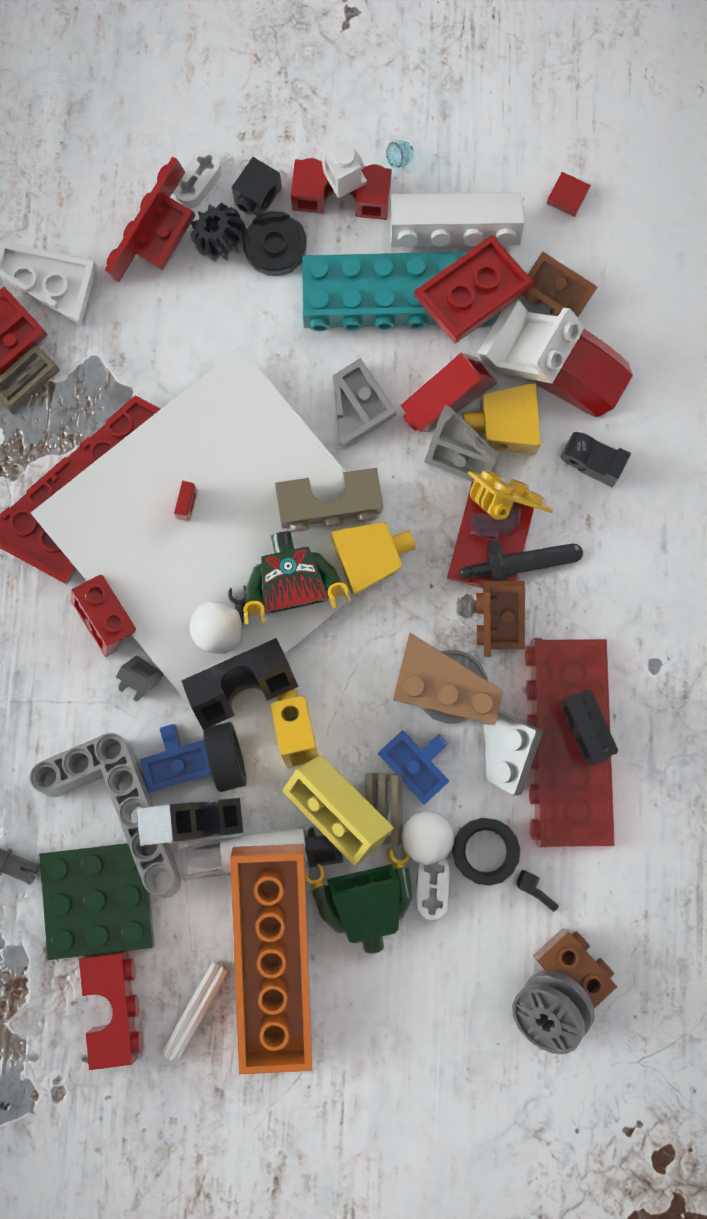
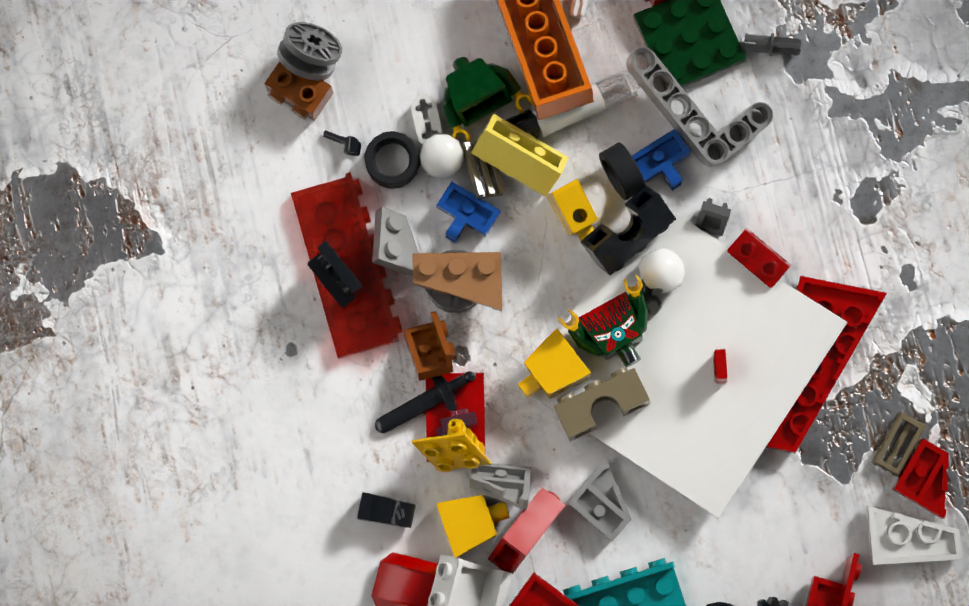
camera: 165 degrees right, 0 degrees up
black arch [137,798,243,846] -> none

